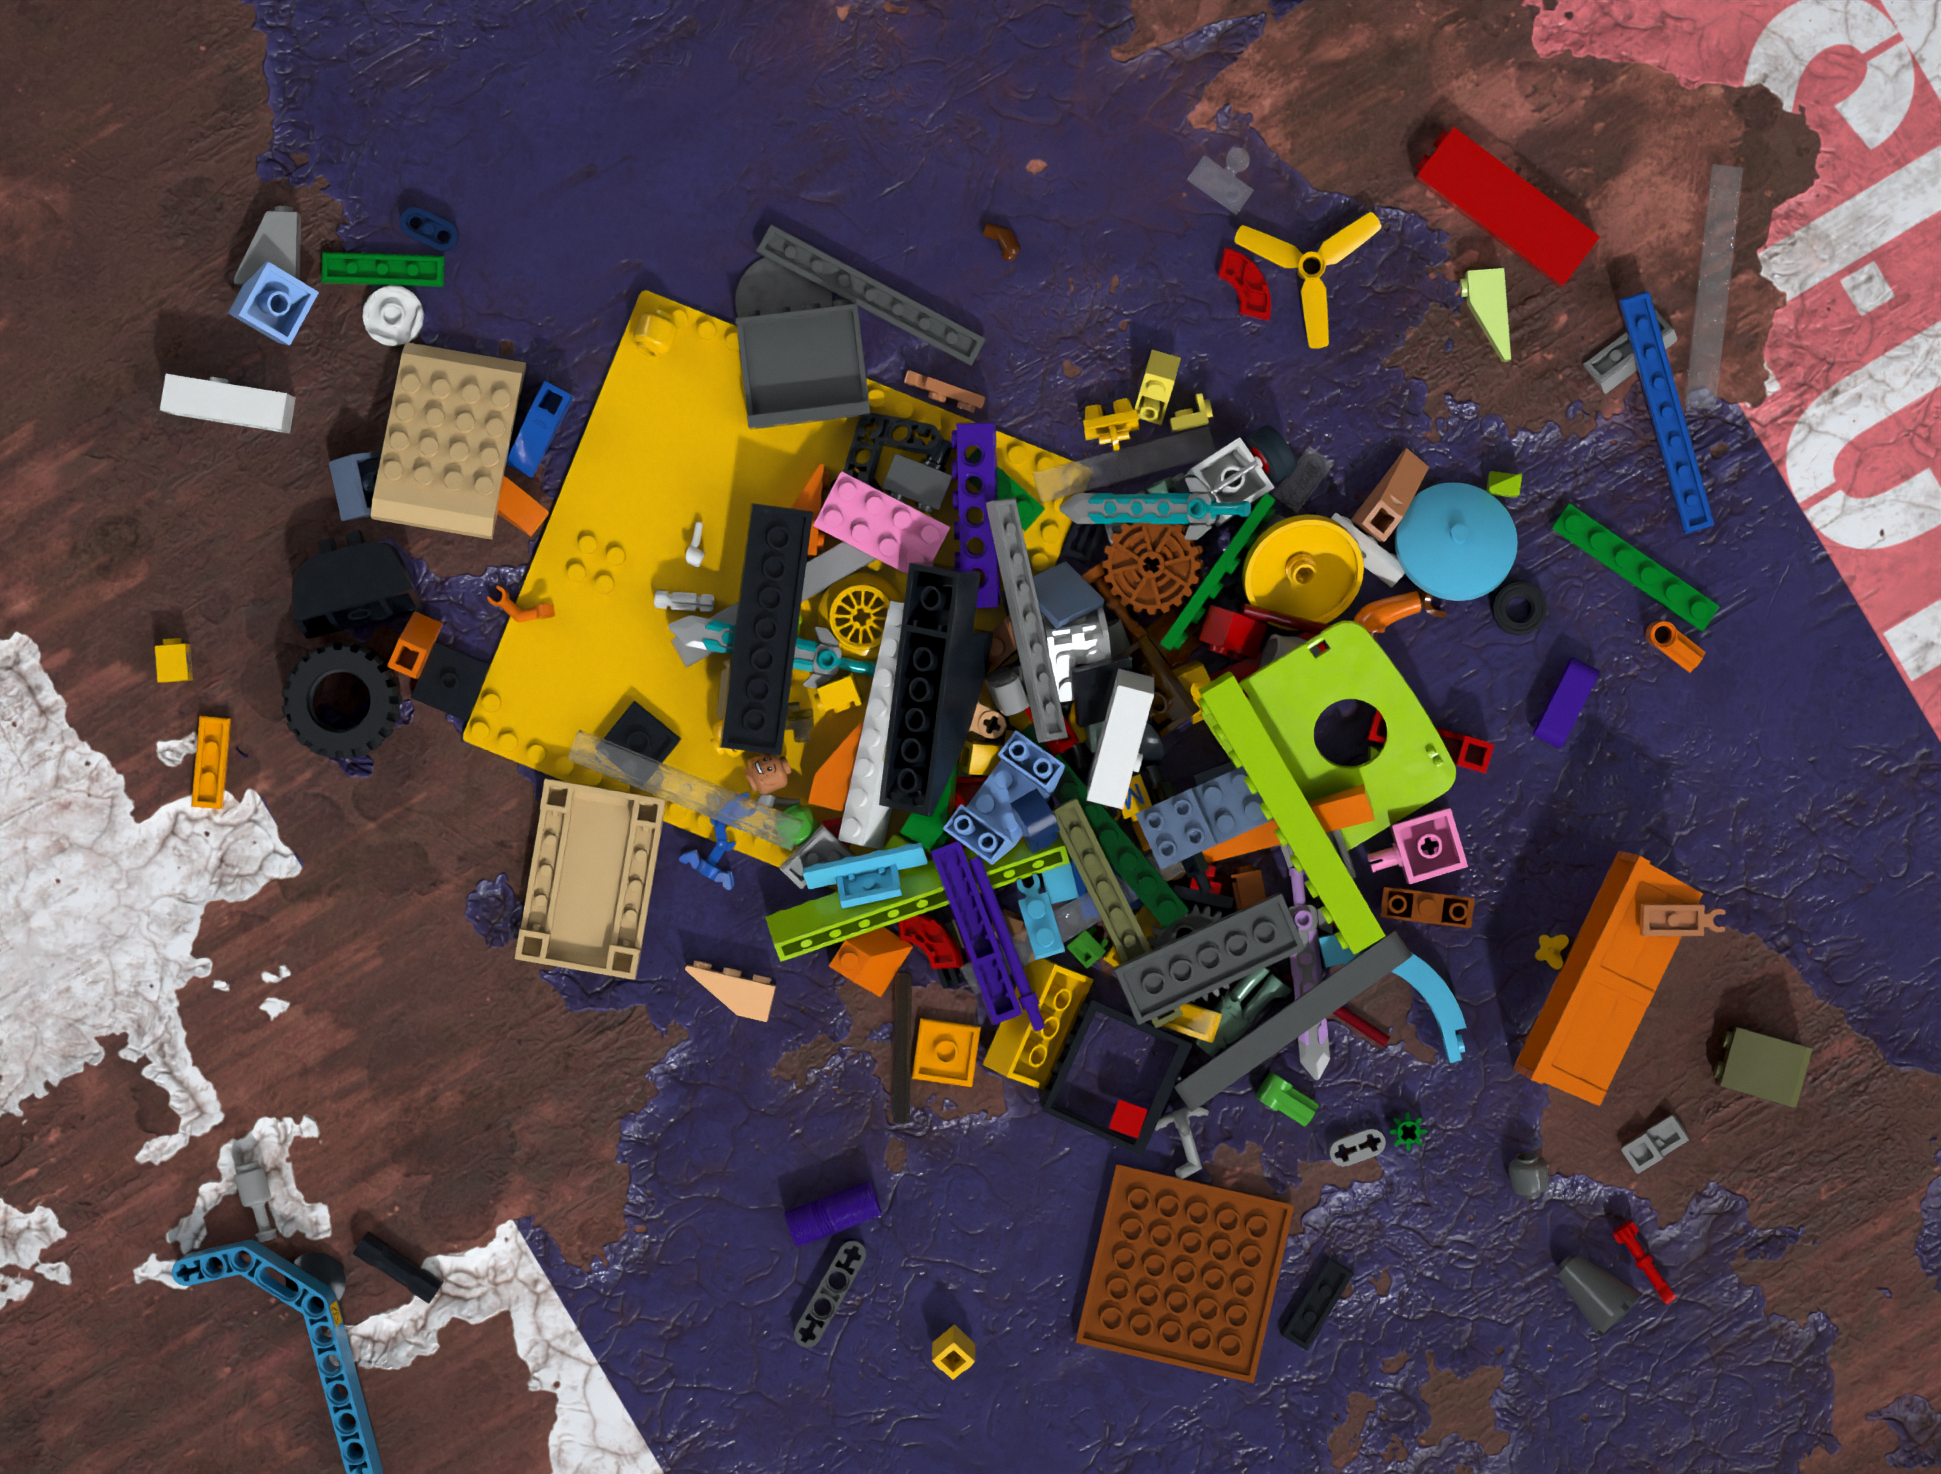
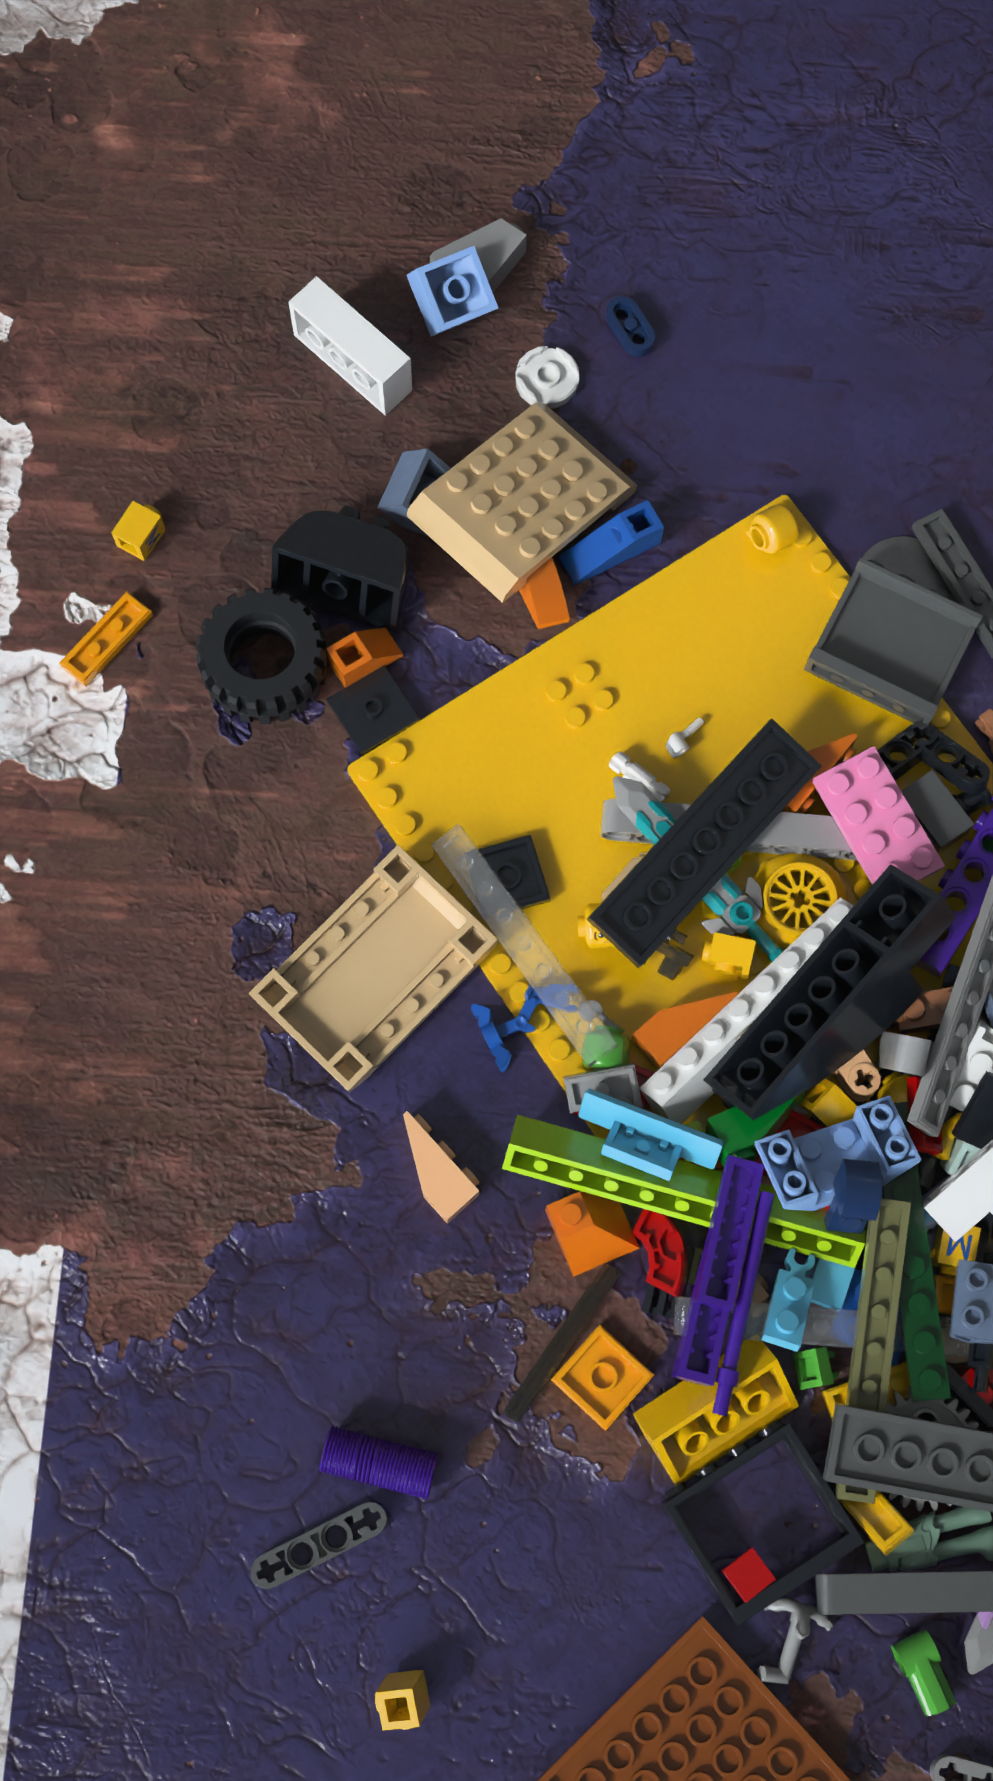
camera: 30 degrees right, 15 degrees down
green tile [321,252,445,287] -> none
orange arm [487,586,555,622] -> none
nougat head [744,753,791,795] -> none

